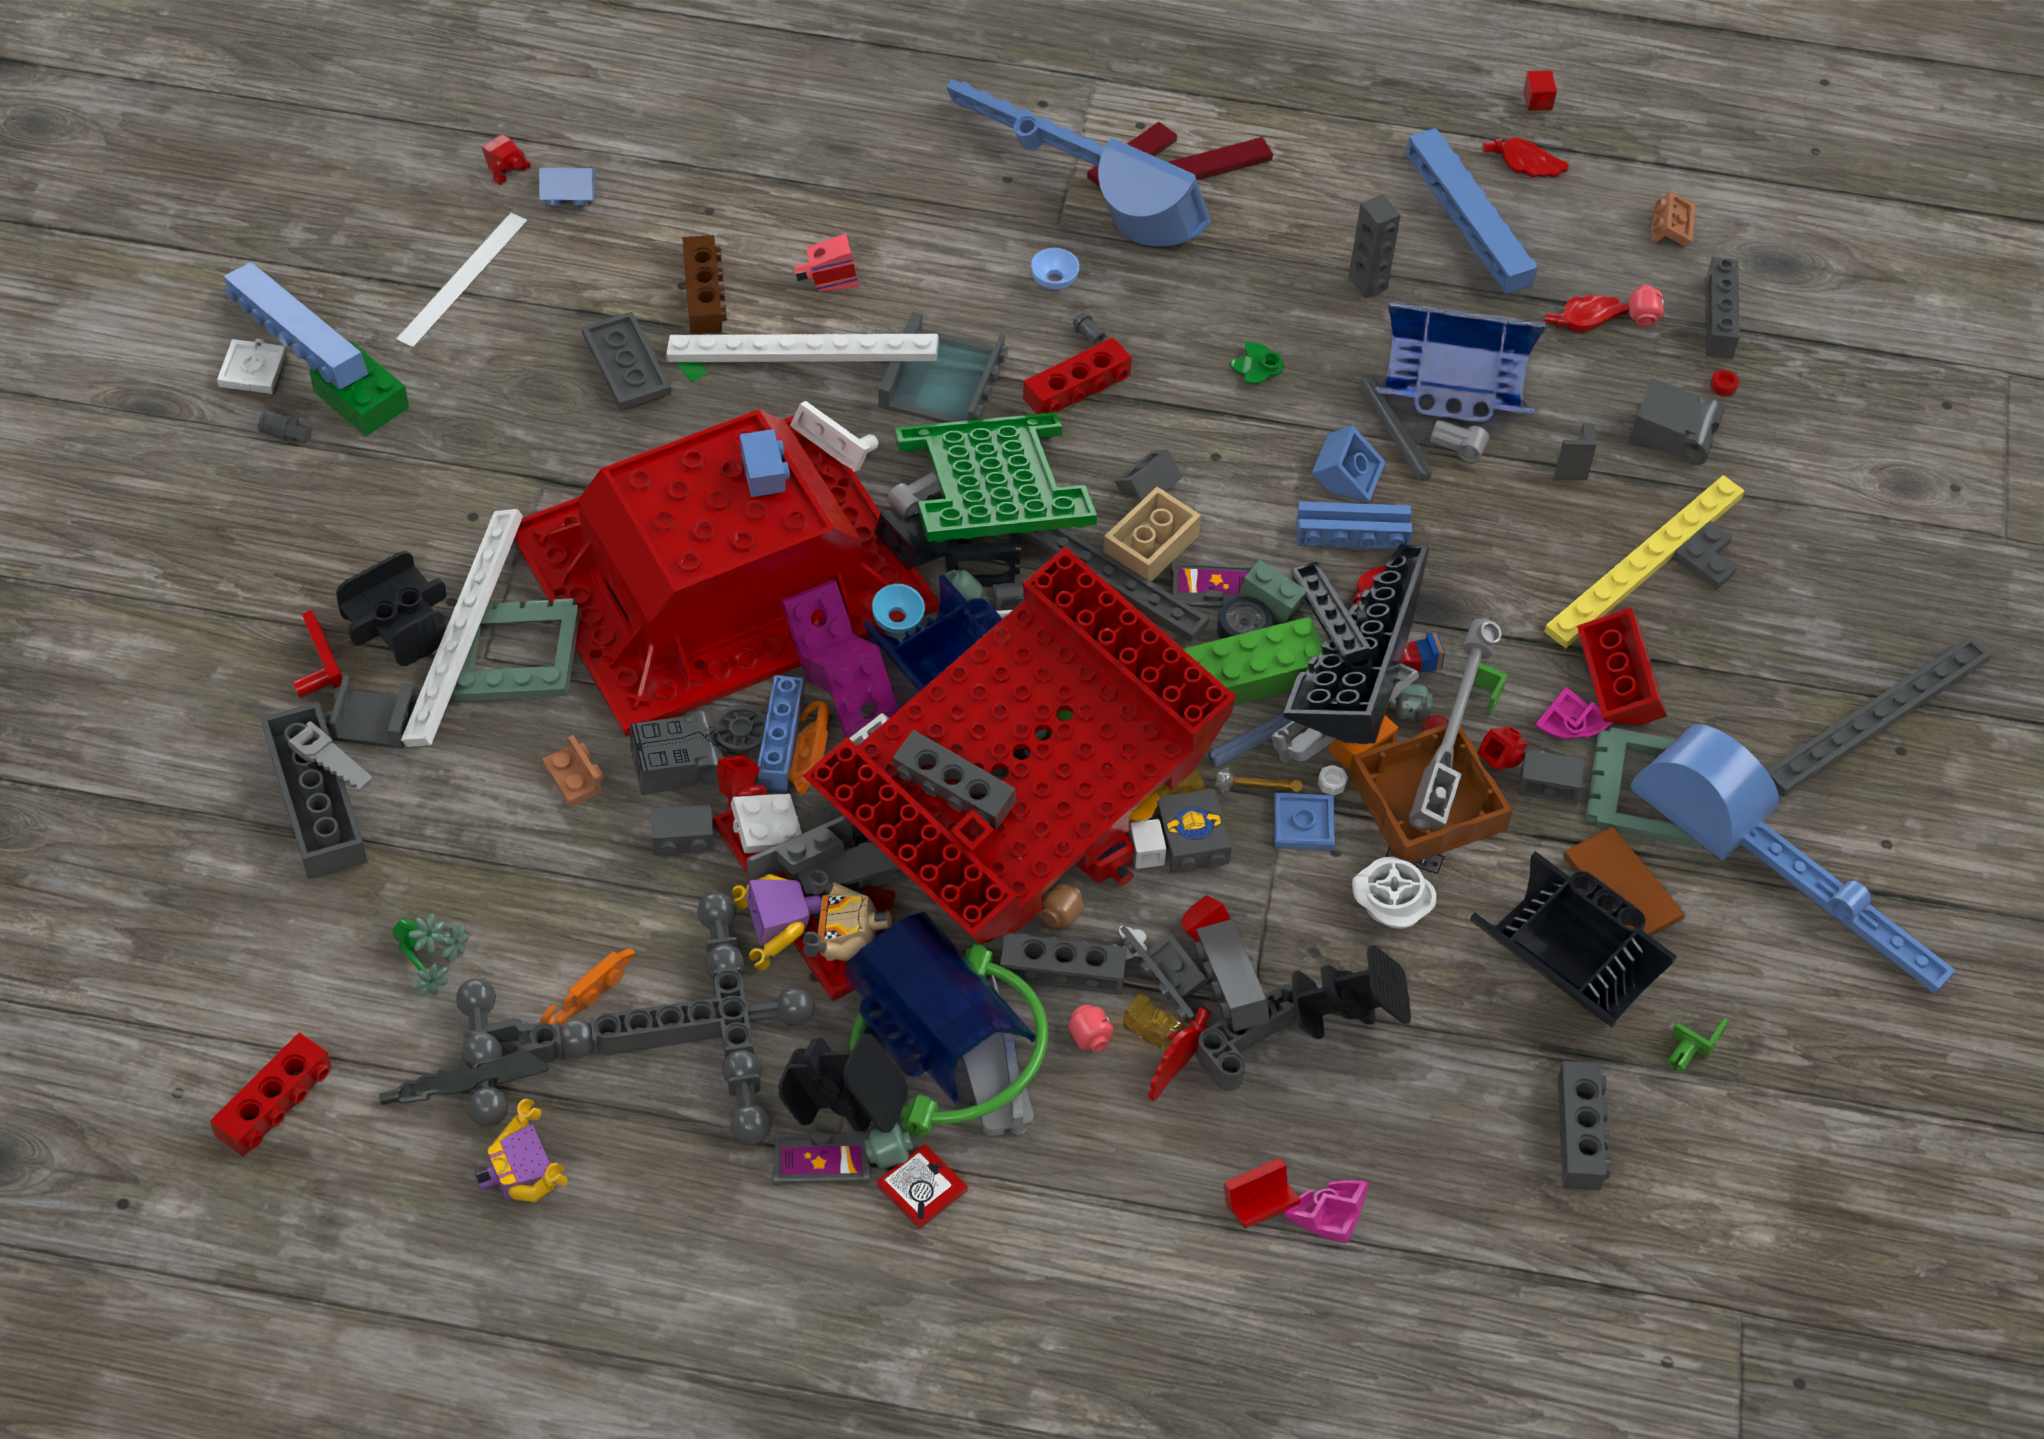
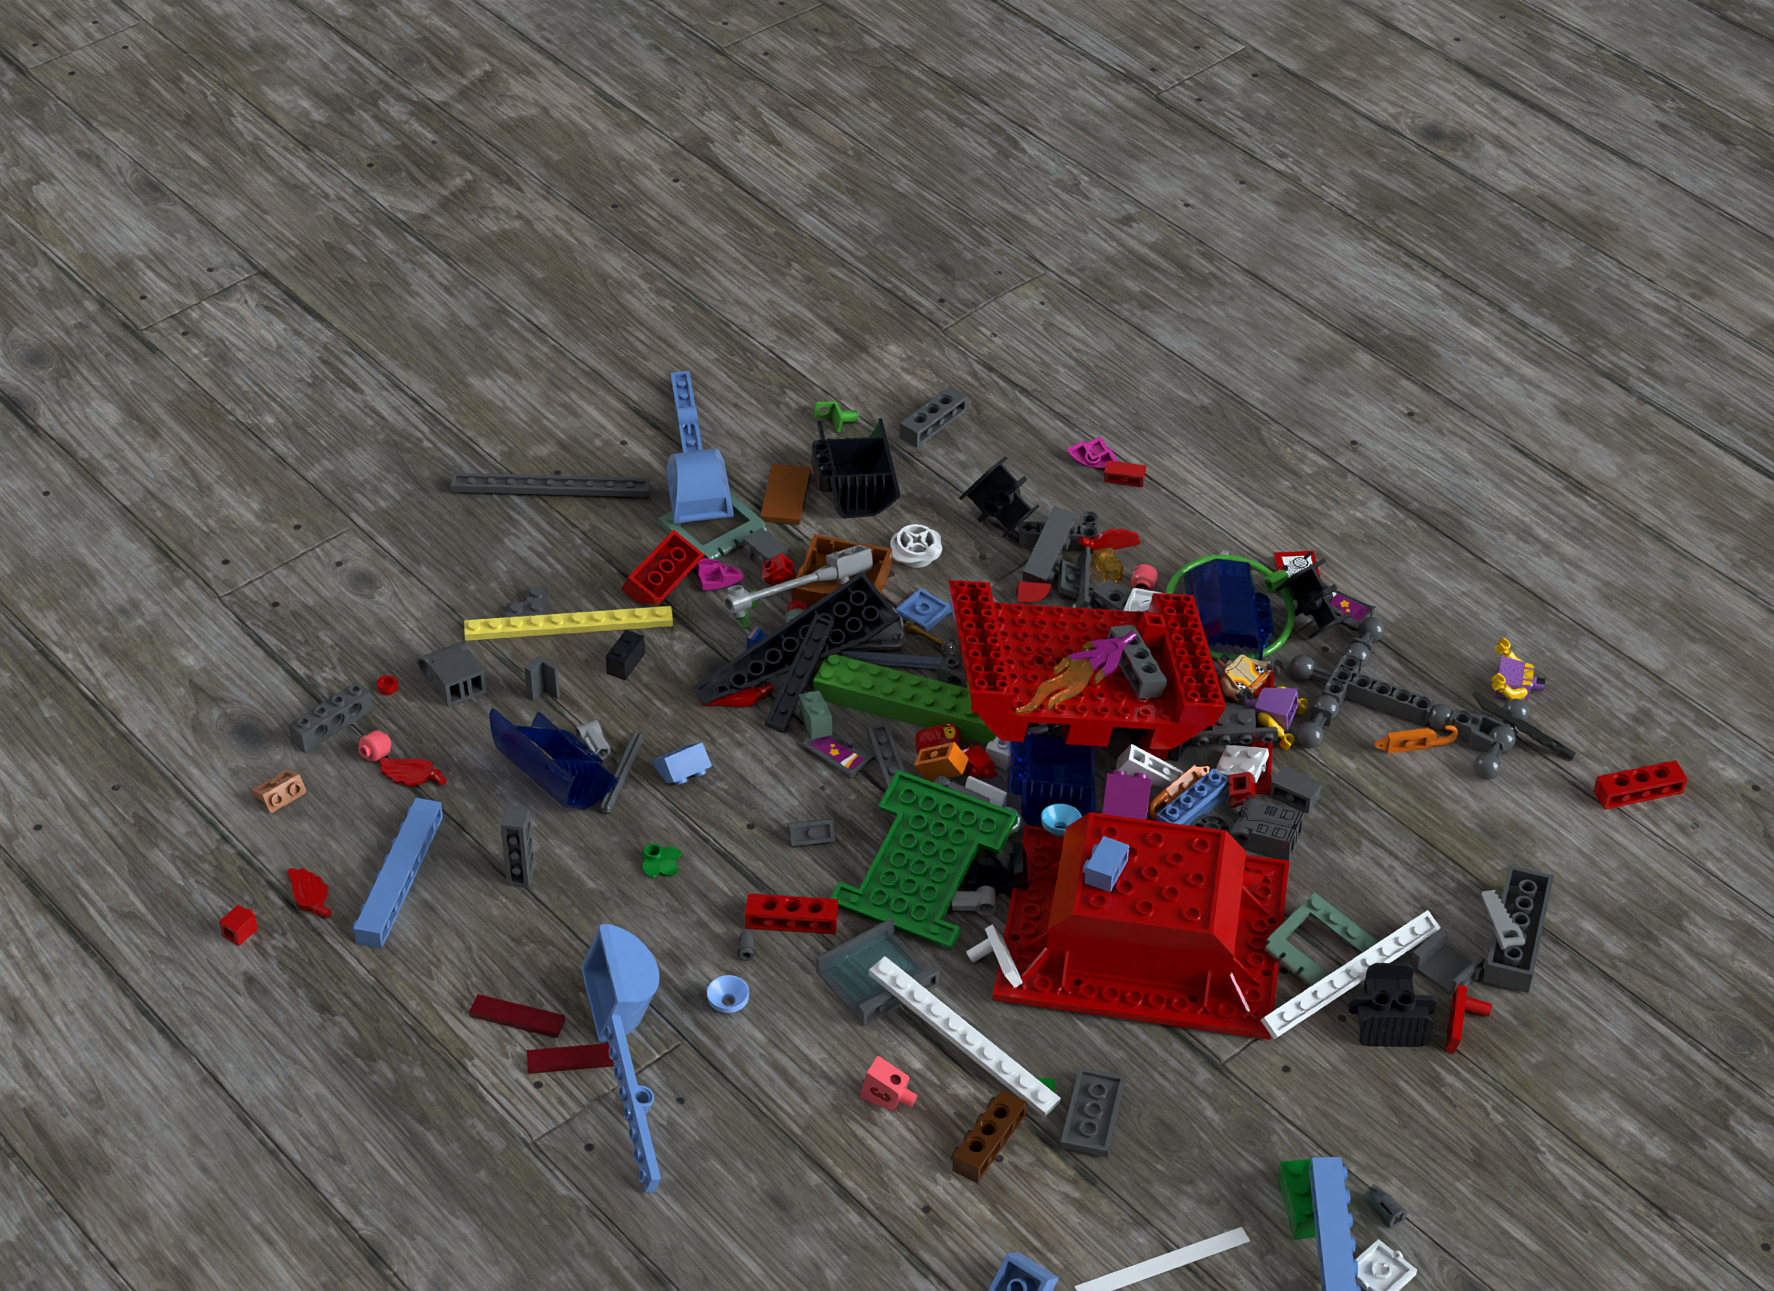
camera: 140 degrees left, 10 degrees down
sand green plant [393,913,469,997] -> none
nougat bracket [542,735,603,808] -> none
tan brick [1103,487,1201,582] -> none
wheel [1217,596,1273,639] -> none
medium blue brick [1296,501,1412,550] -> none
none -> black brick [606,630,645,680]
none -> clear yellow piece [1015,631,1136,714]
none -> white tile [1123,588,1160,612]

